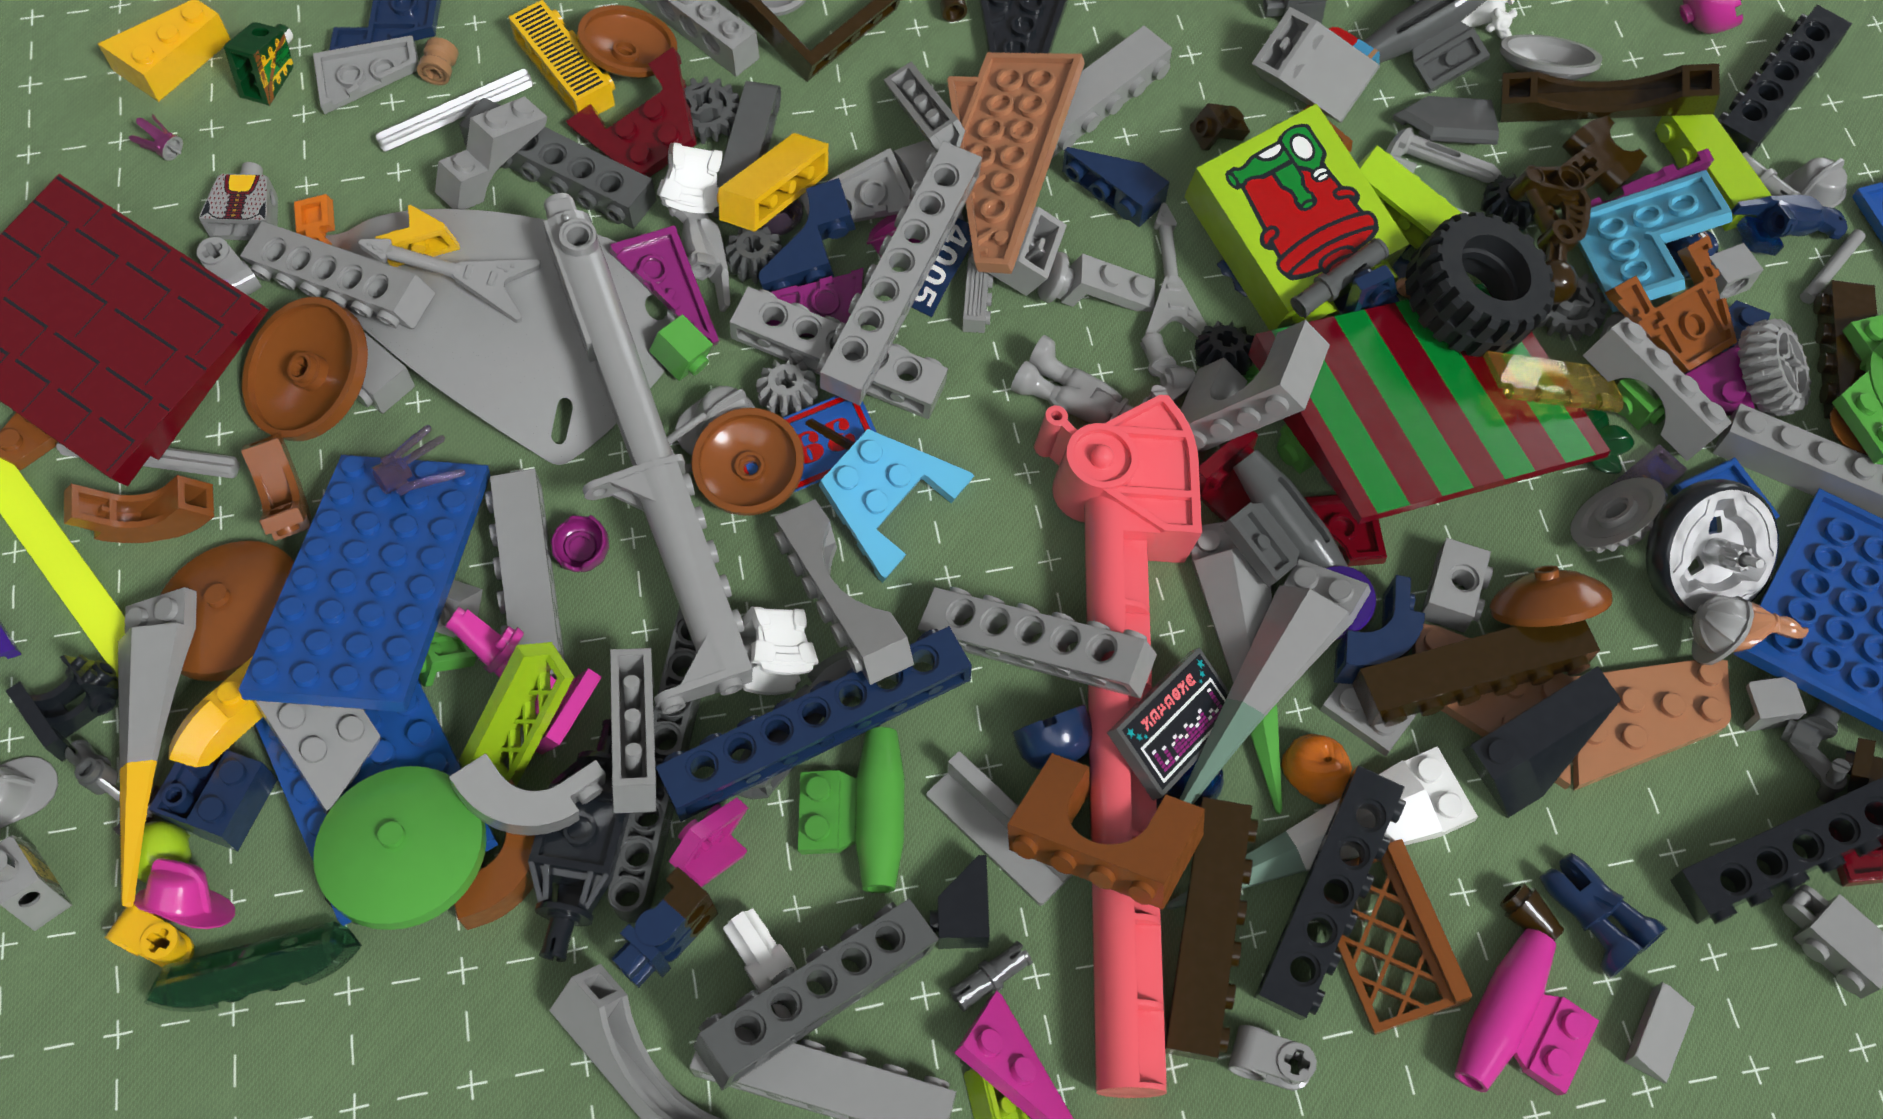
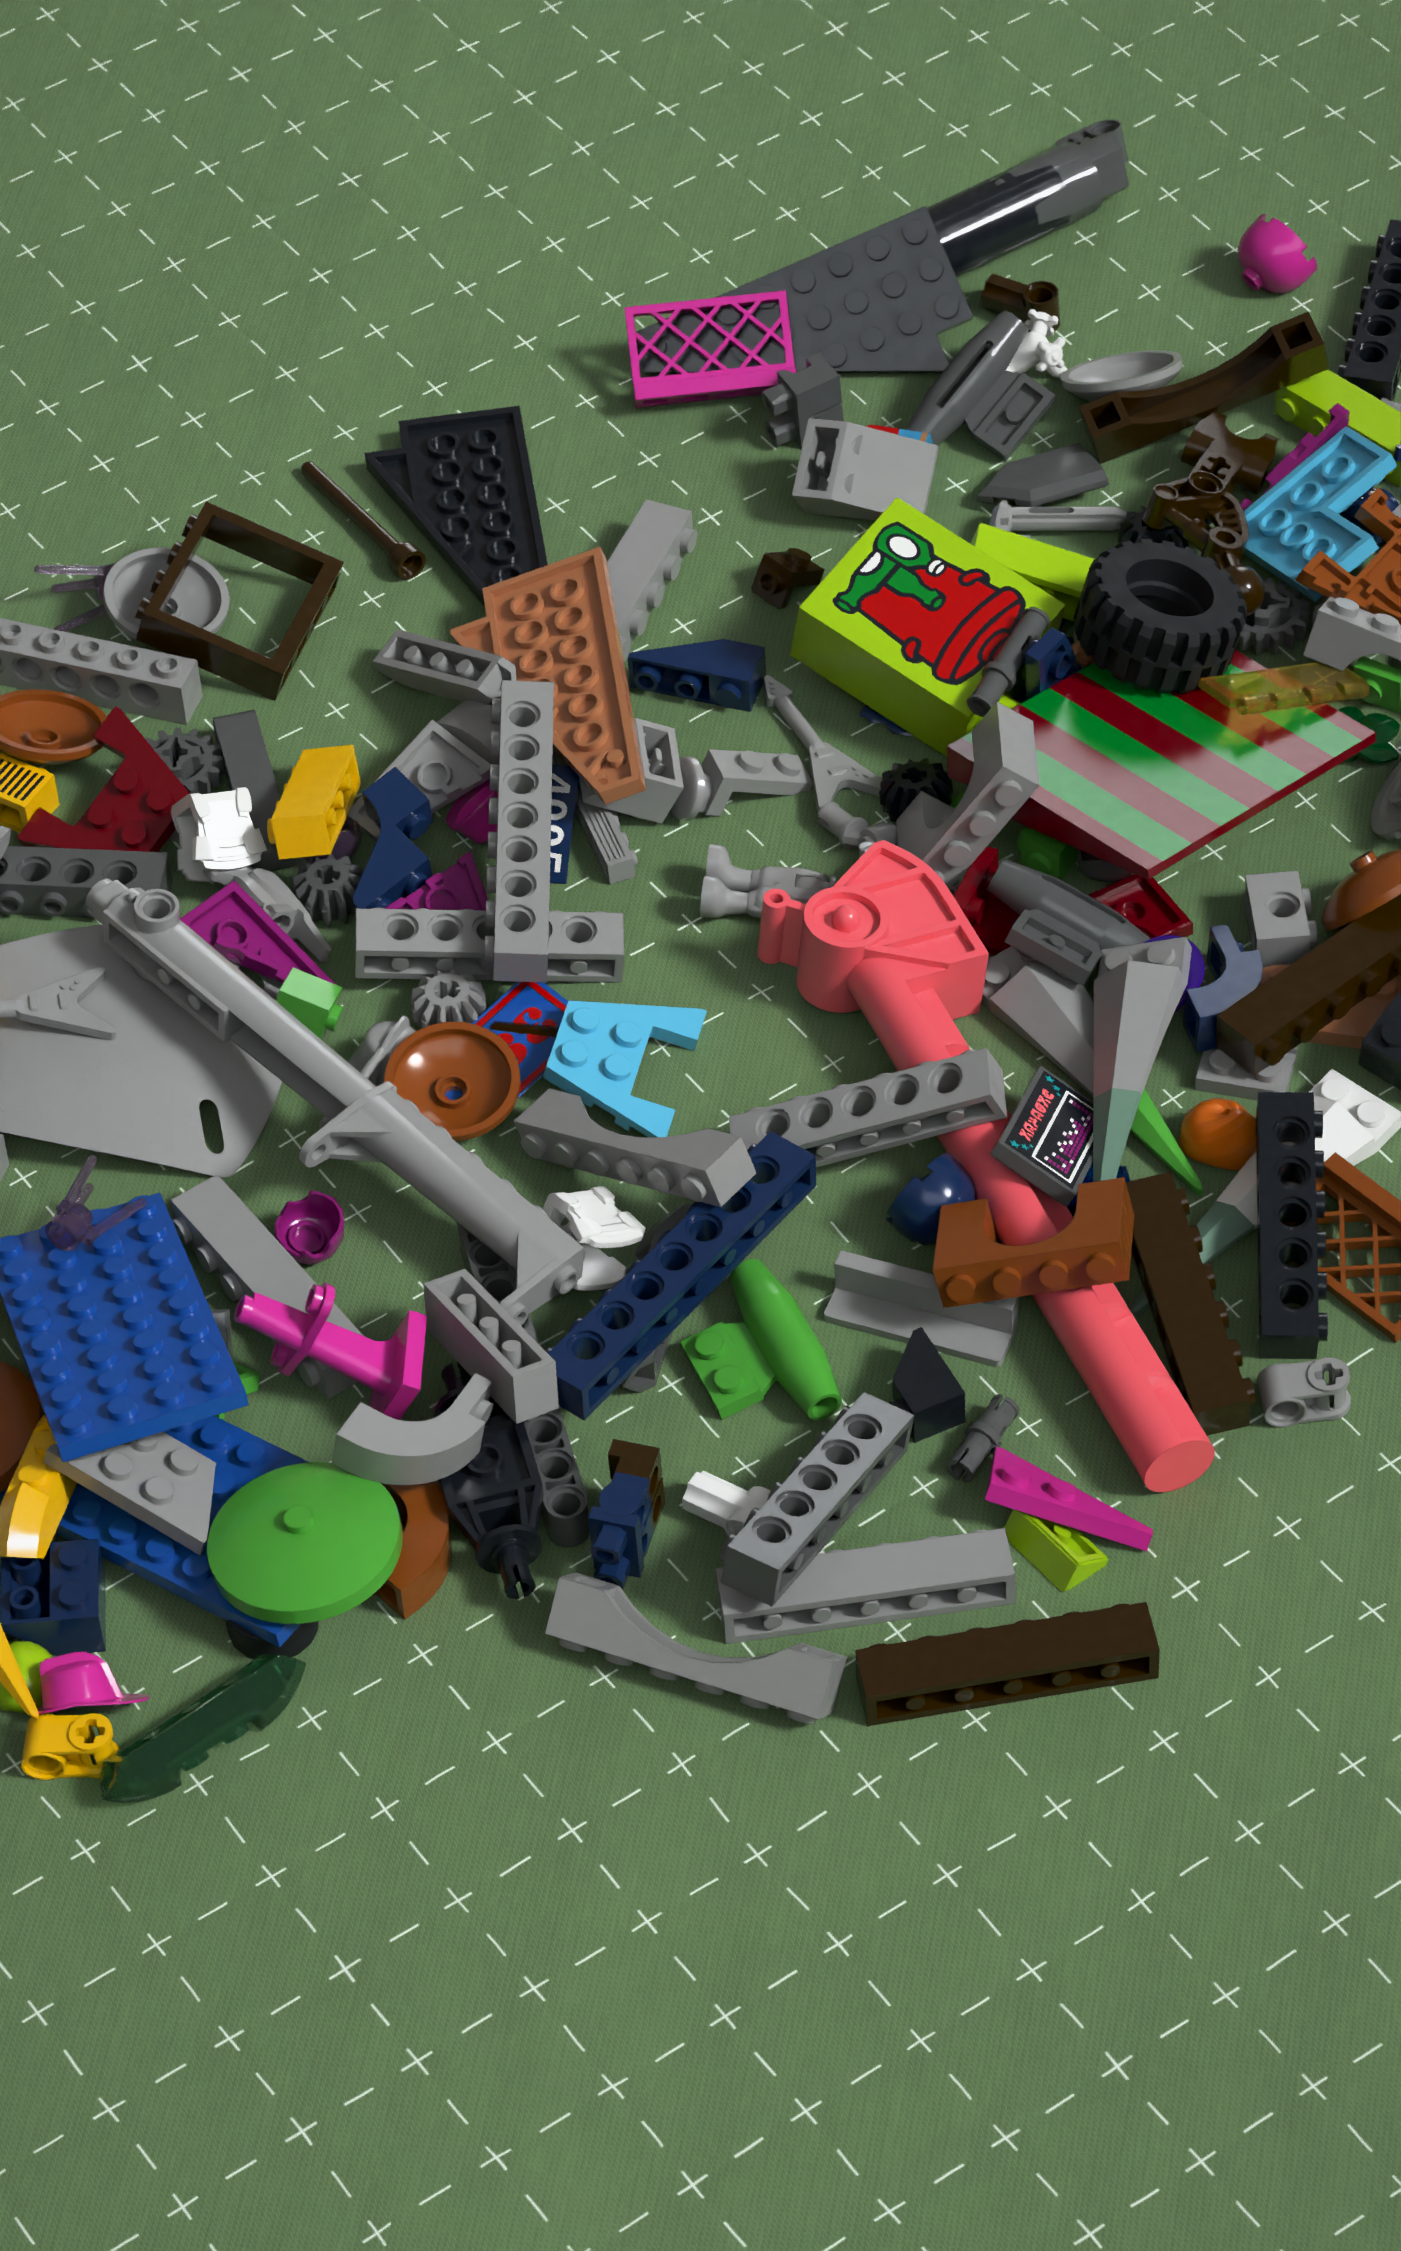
camera: 20 degrees left, 15 degrees down
lime fence [459,642,574,786] -> none
dark pink bracket [669,797,748,887] -> none

